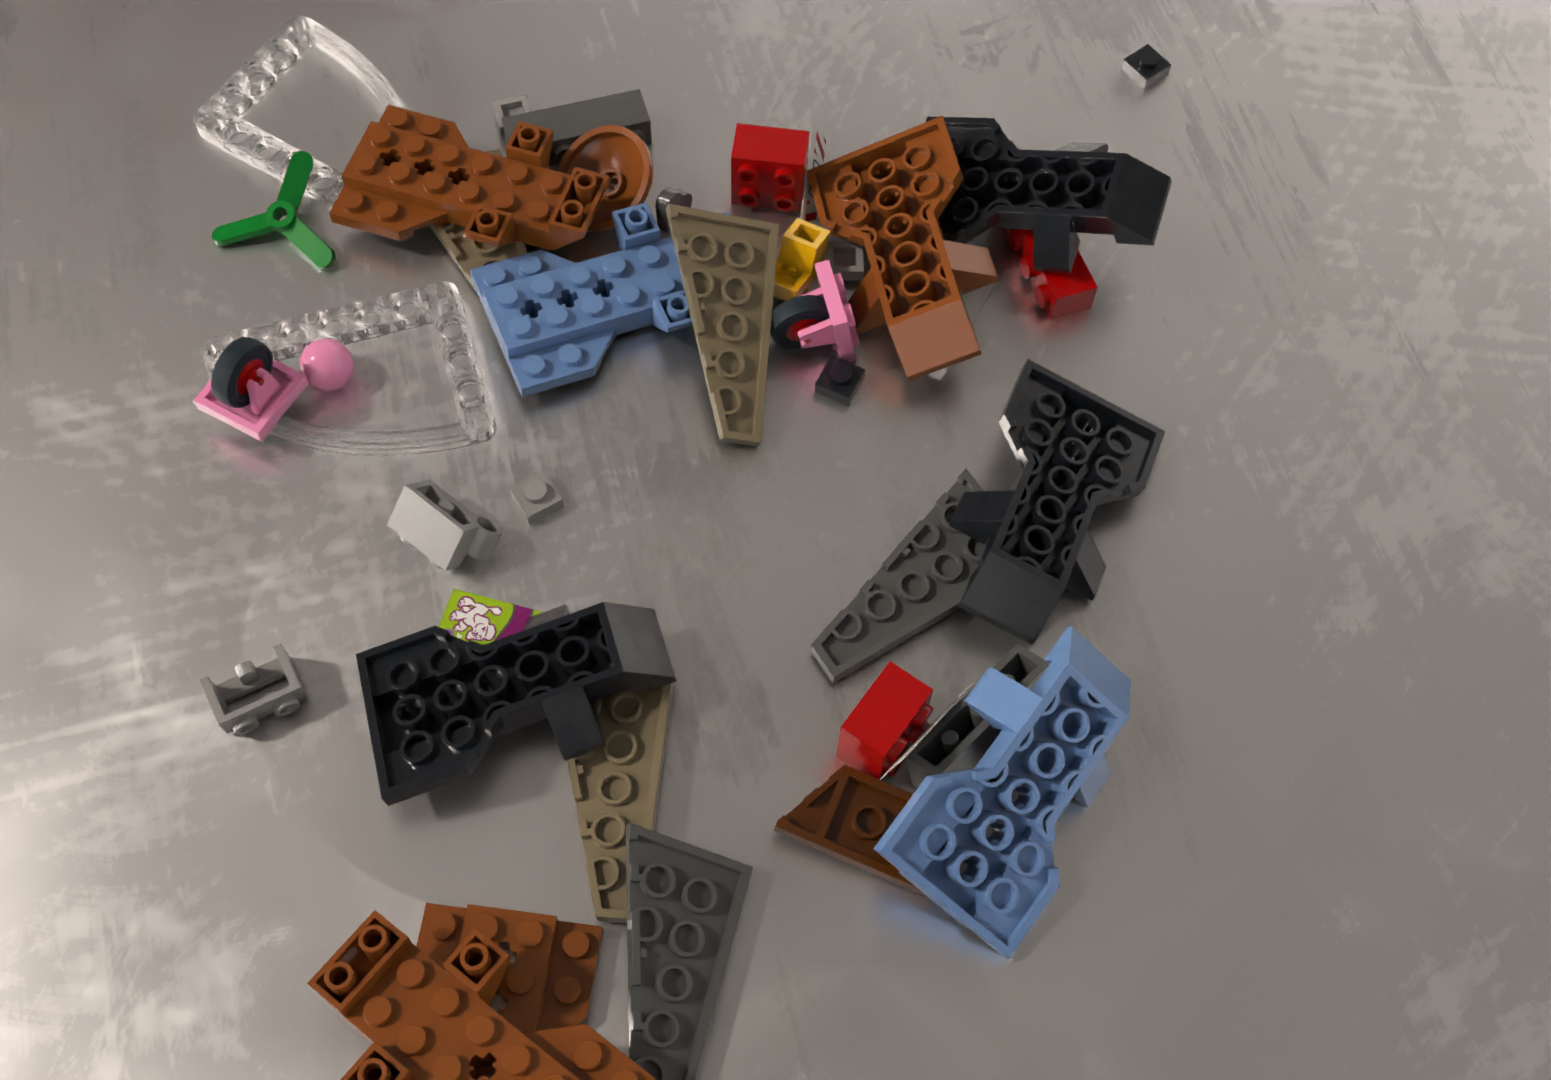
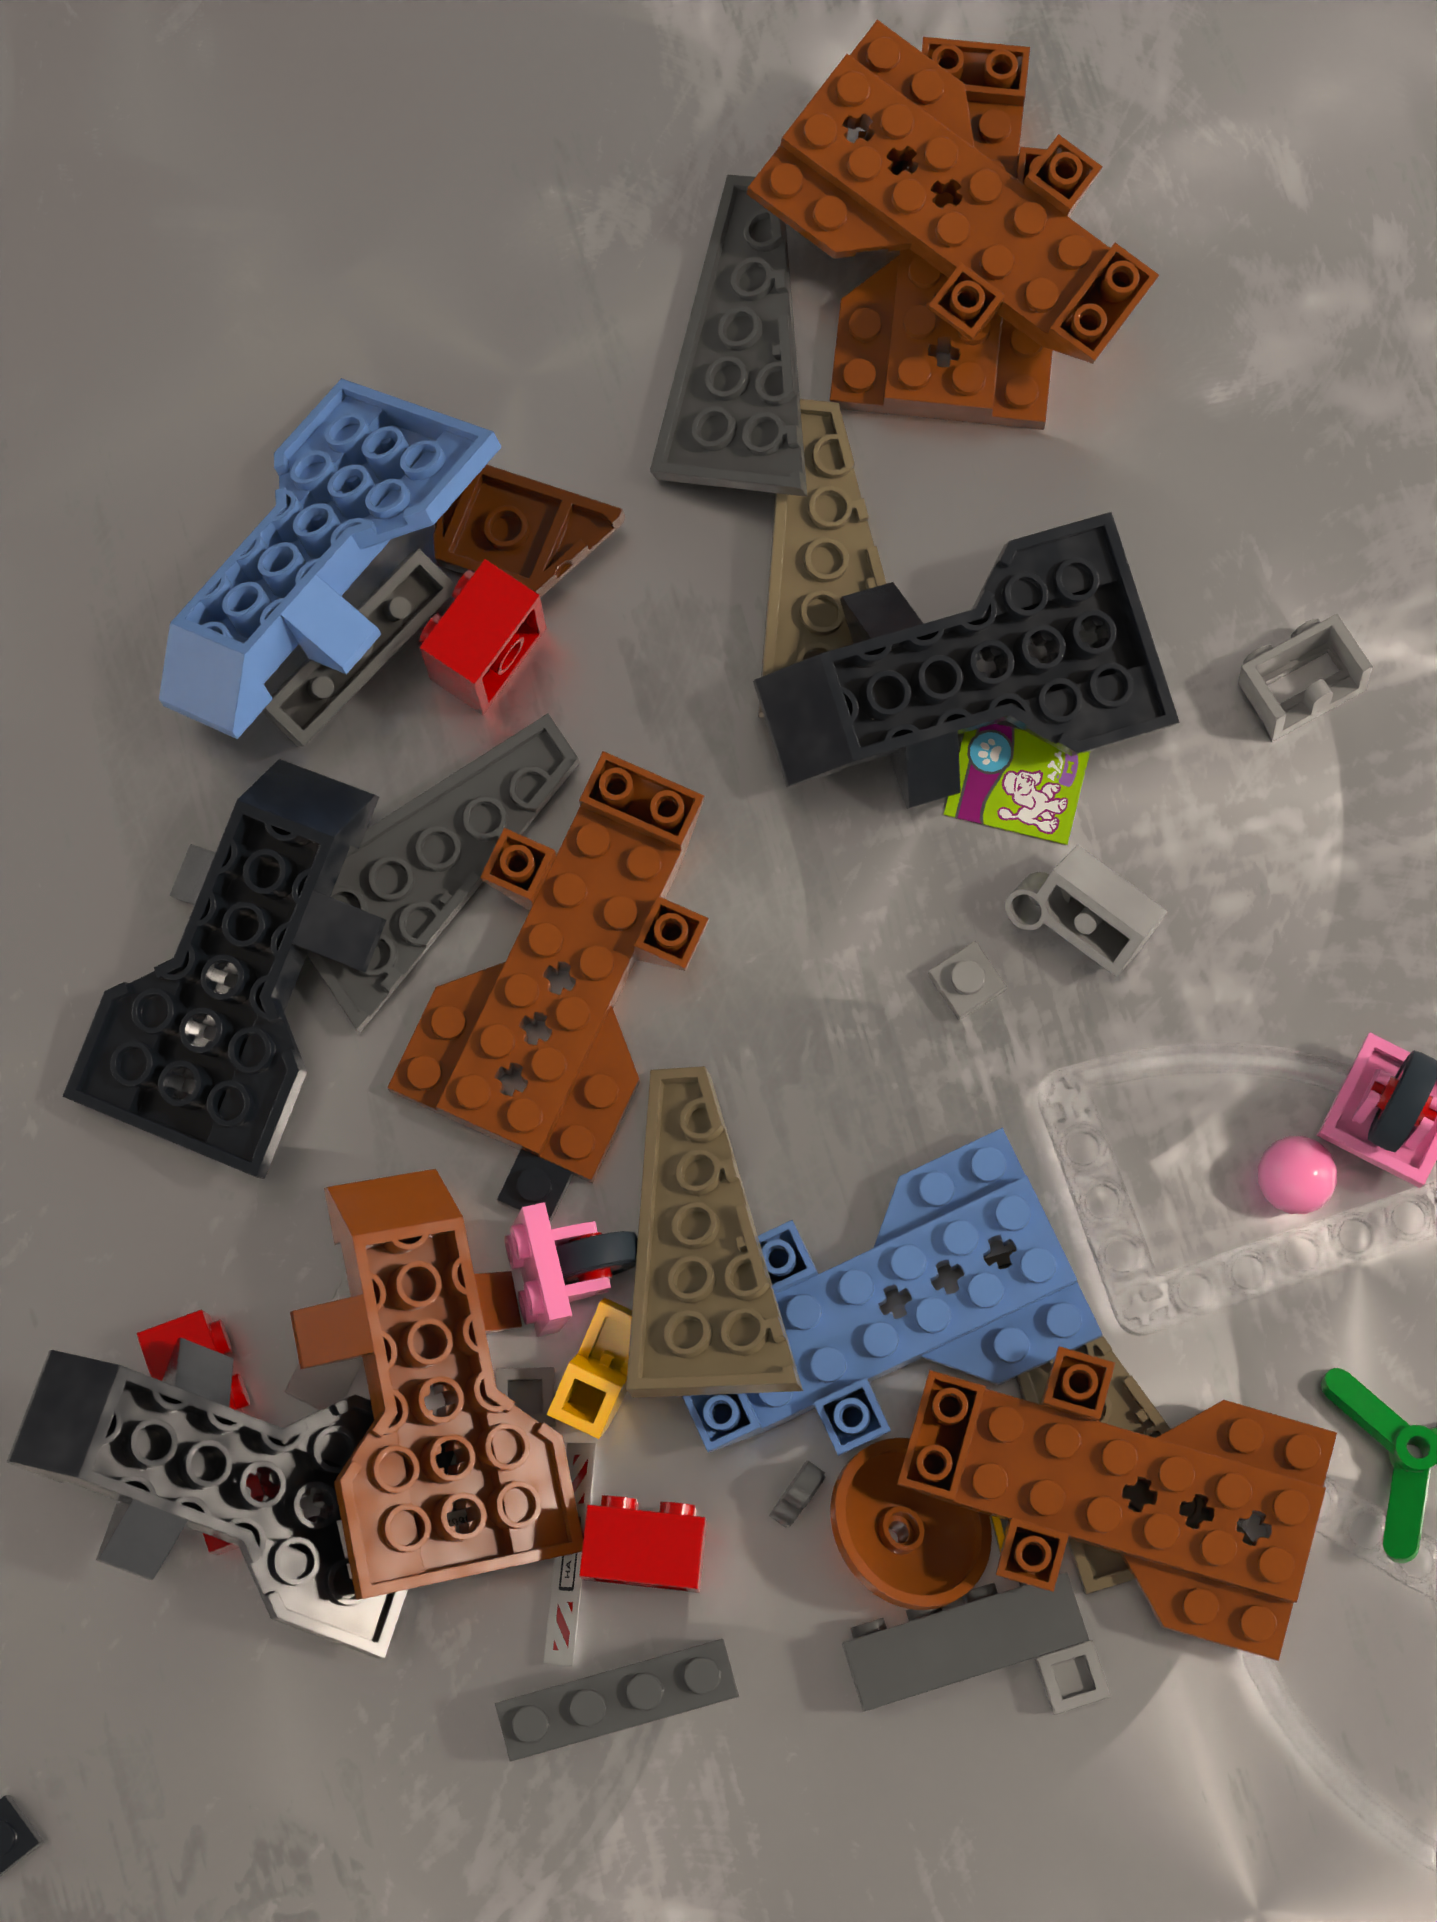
camera: 175 degrees left, 15 degrees up
white sticker [881,682,974,779] -> none
none -> dark orange piece [387,751,709,1184]
none -> dark grey brick [495,1639,739,1762]

